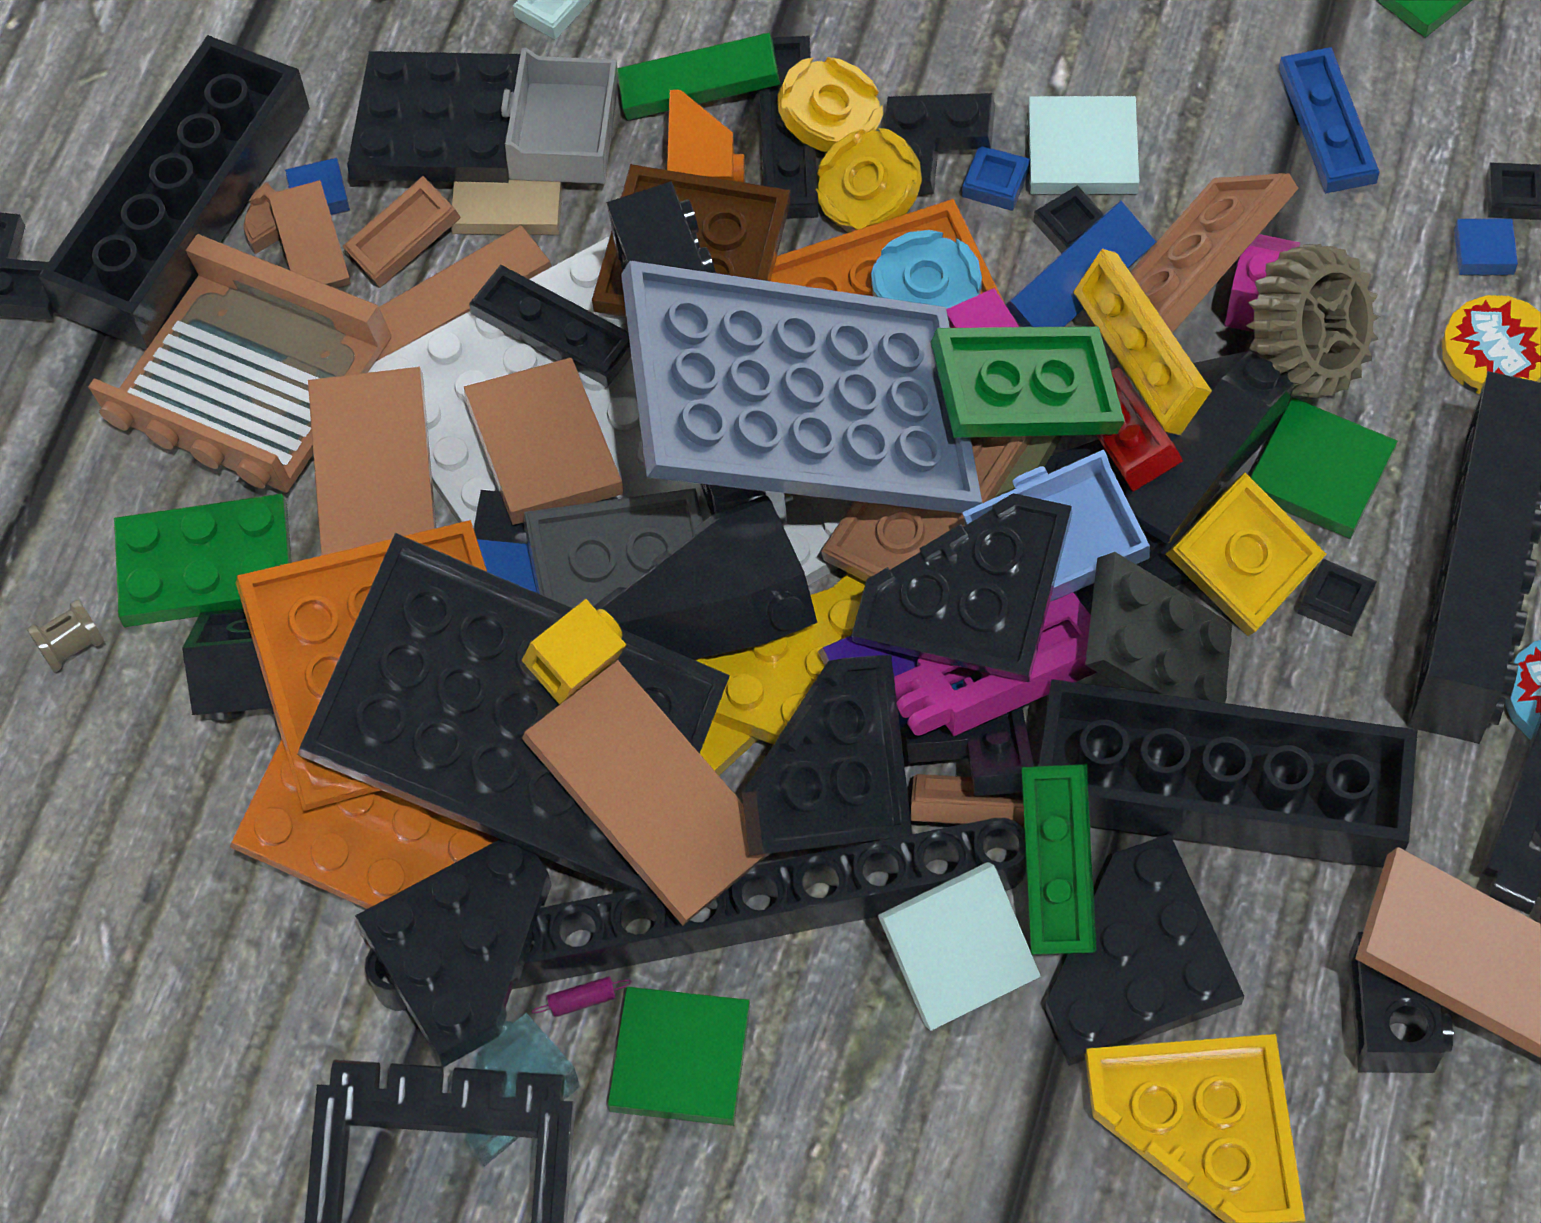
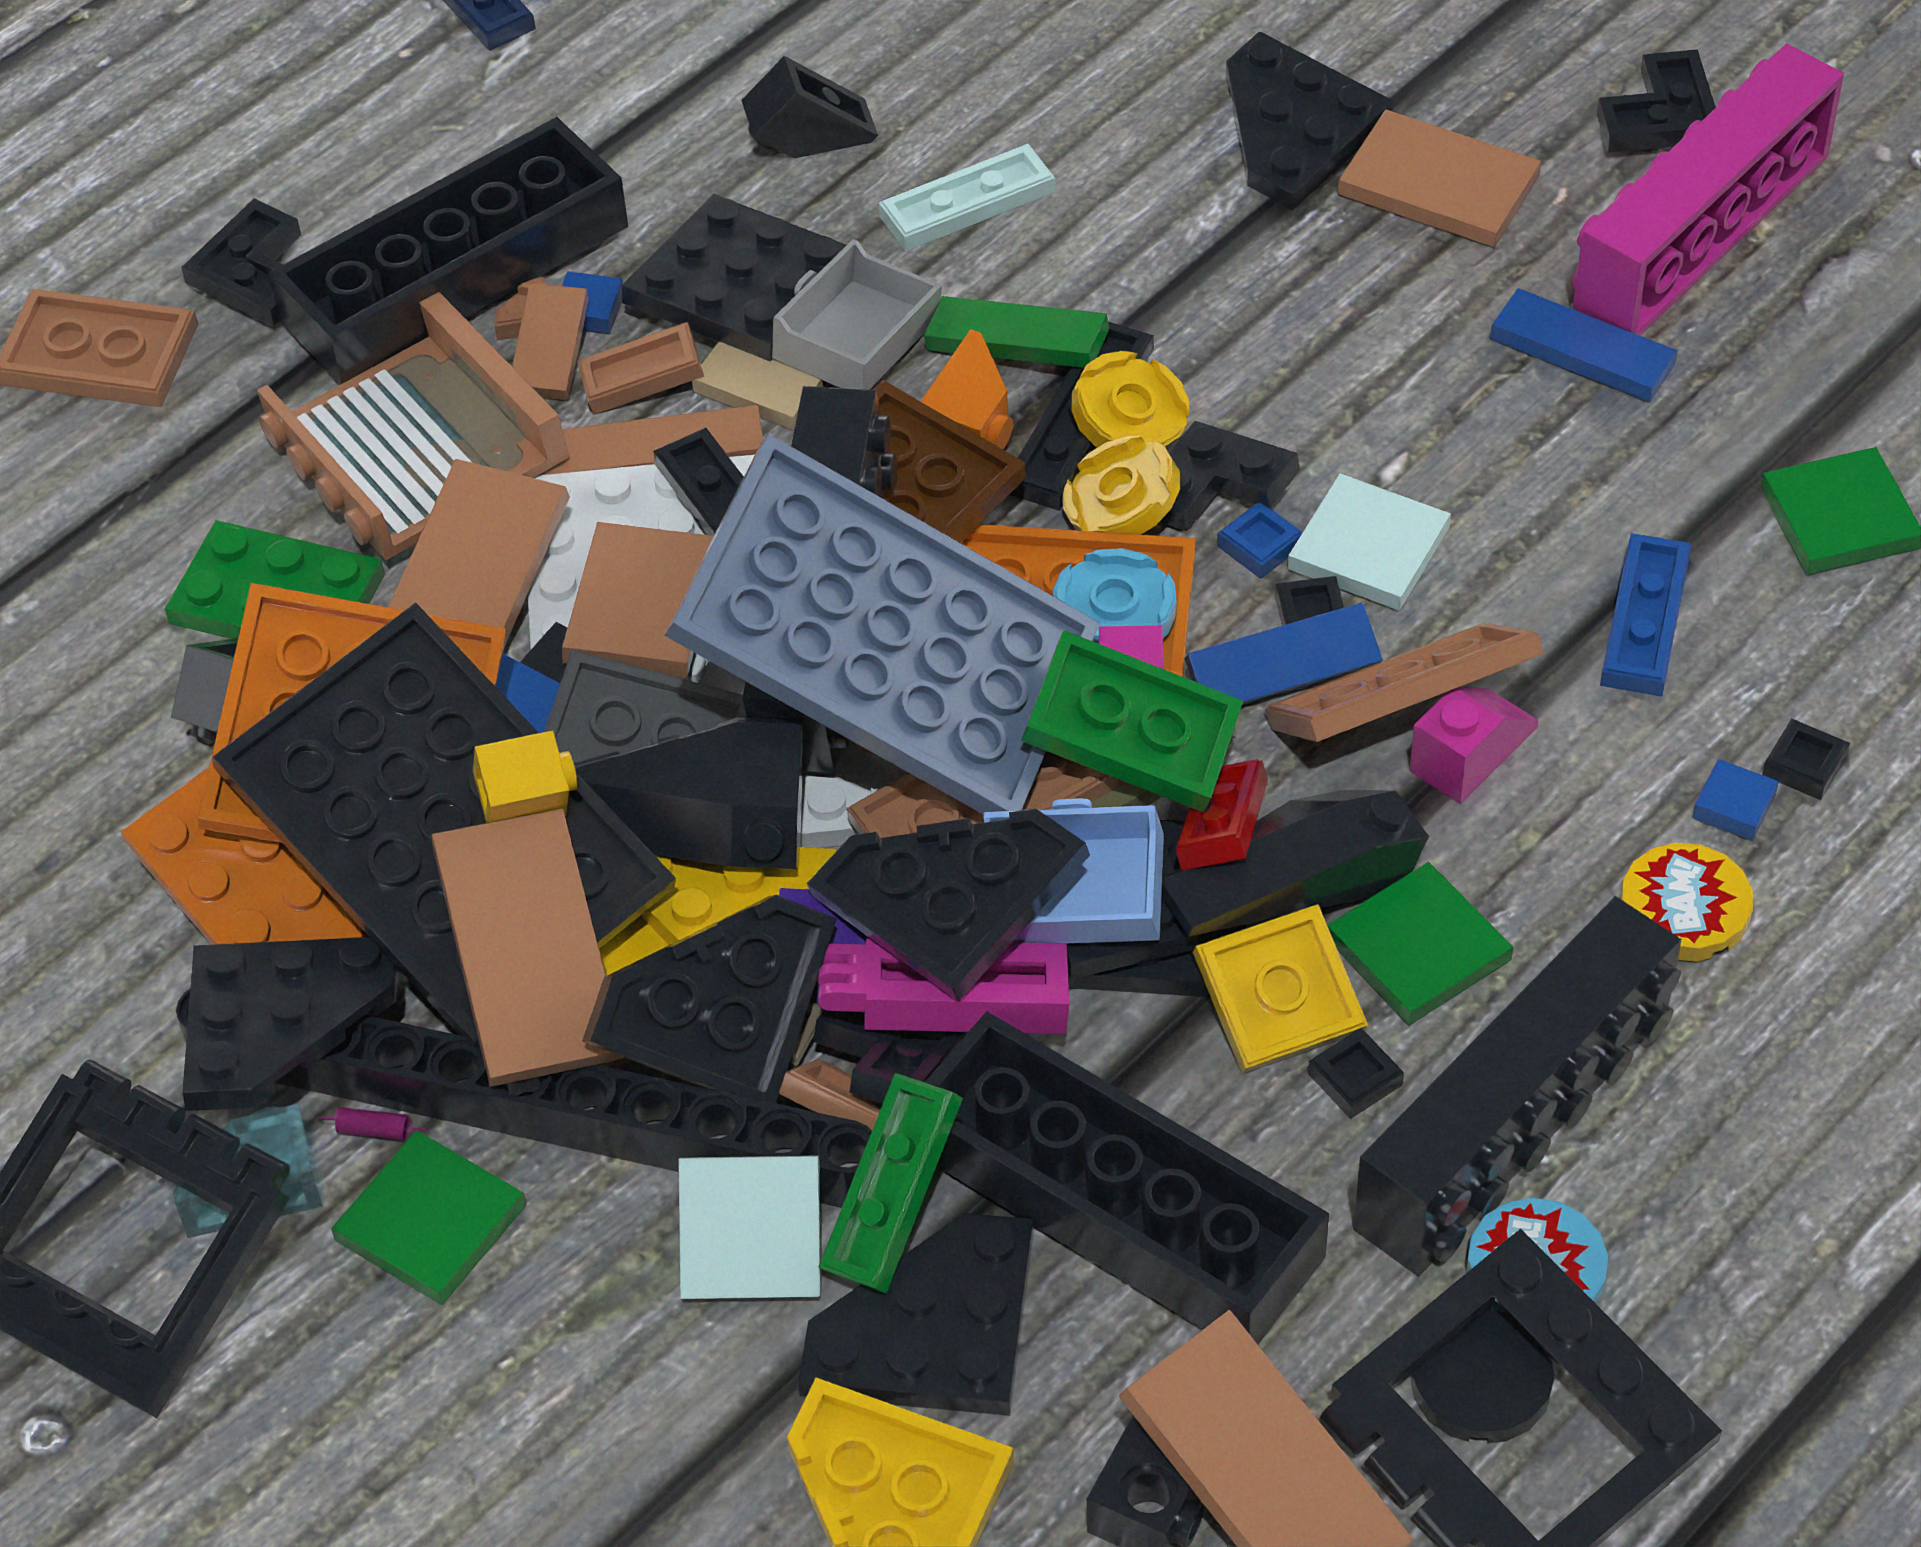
camera: 25 degrees right, 10 degrees down
dark tan bush [26,600,105,673] -> none
yellow tile [1073,249,1212,435] -> none
pearl dark grey plate [1085,552,1232,703] -> none
dark tan gear [1246,244,1381,398] -> none

